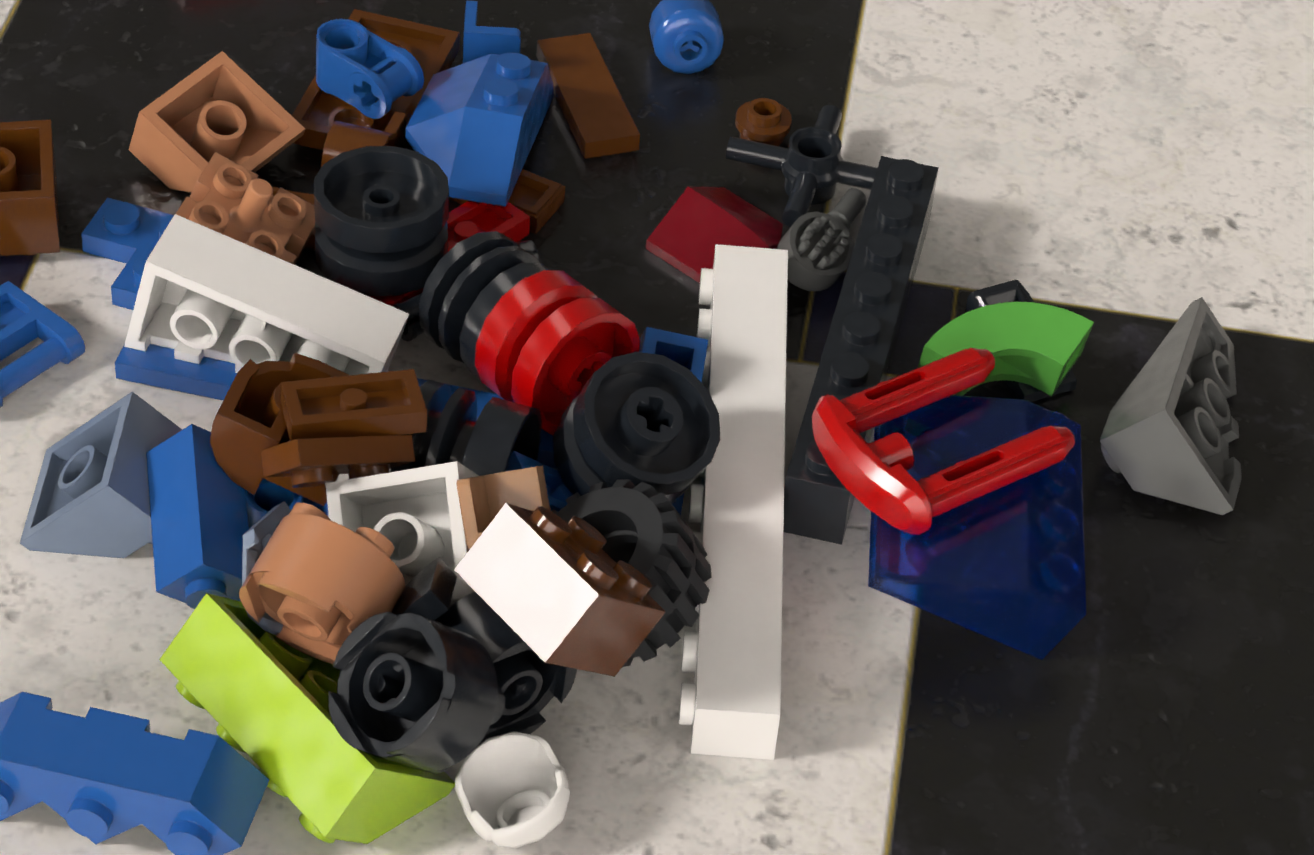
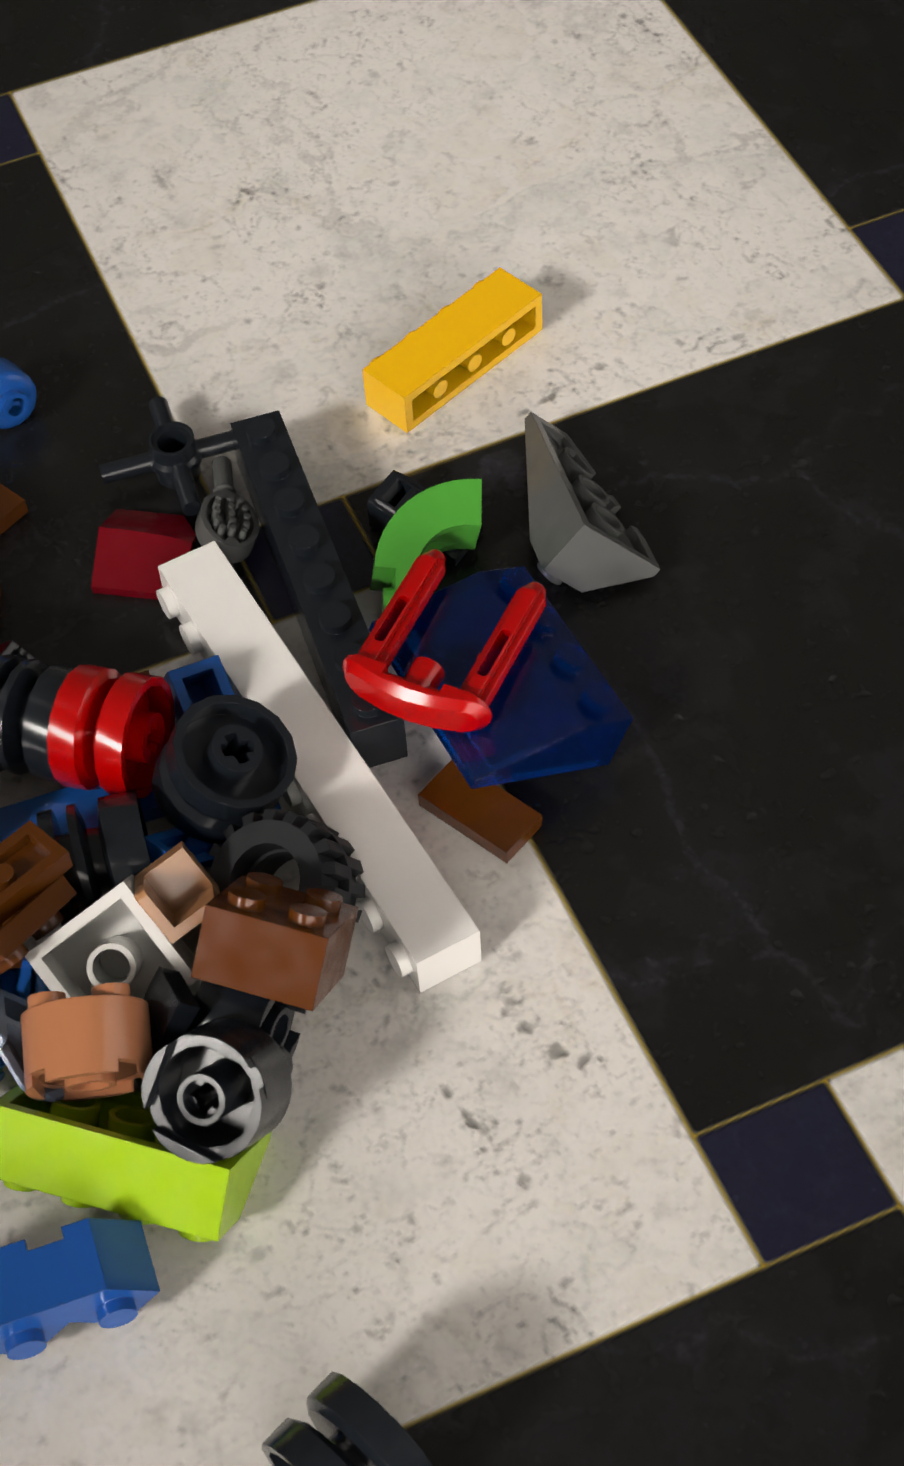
camera: 25 degrees left, 10 degrees up
white hair [455,731,571,848] -> none
reddish brown plate [735,98,792,146] -> none
none -> yellow brick [362,267,543,433]
none -> reddish brown tile [418,758,542,863]

